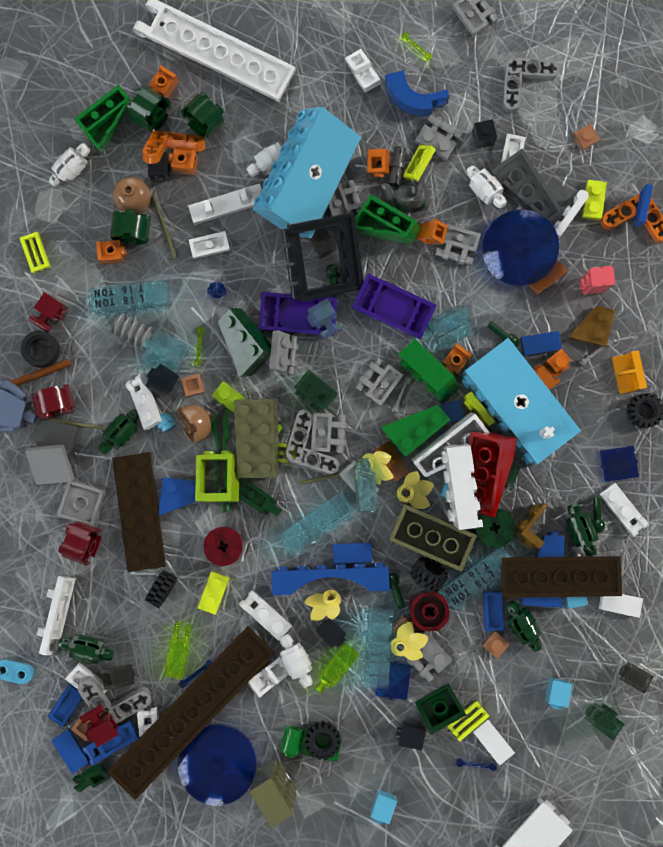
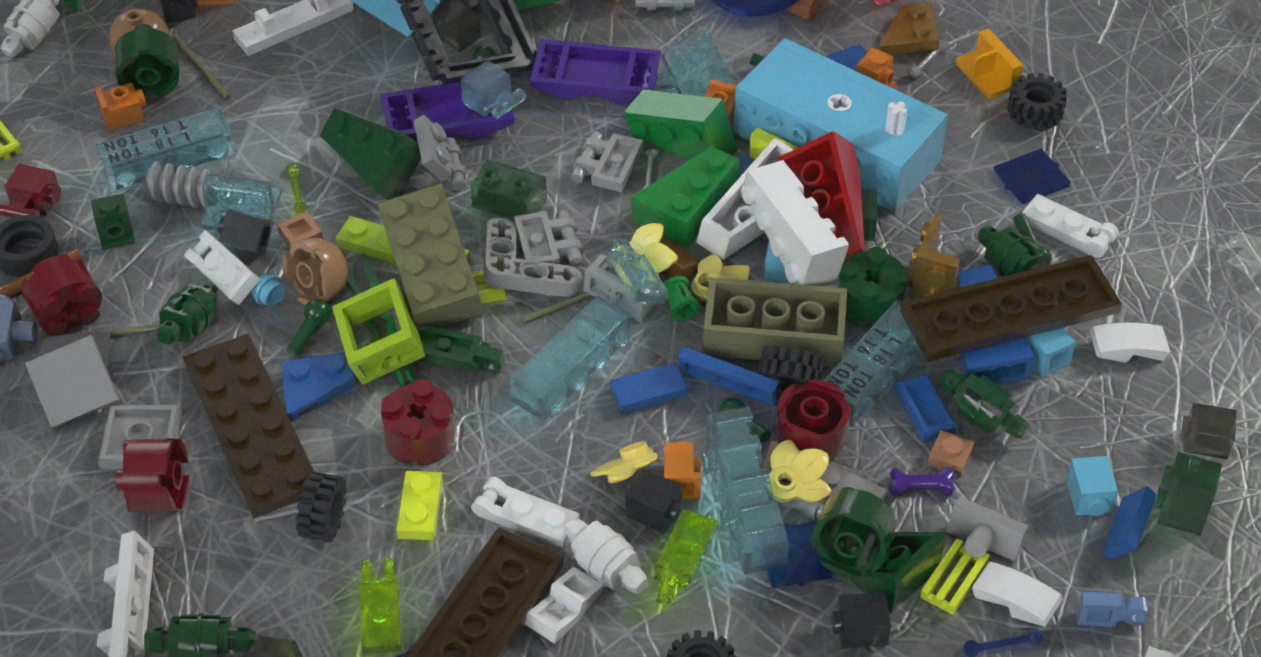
camera: 20 degrees left, 35 degrees down
white plate [189,231,230,259] -> none
clear blue plate [207,282,226,298] -> none
blue arch [271,563,390,595] -> none
none -> dark green brick [91,193,135,250]
none -> dark green bar [286,299,331,356]
none -> green bush [661,276,700,321]
none -> orange brick [664,441,701,500]
none -> blue tile [678,346,781,407]
none -> dark green brick [811,487,895,578]
none -> dark purple piece [888,467,956,496]
none -> light grey tile [946,496,1029,561]
none -> medium blue plate [1076,590,1148,627]
none -> blue tile [1101,486,1157,560]

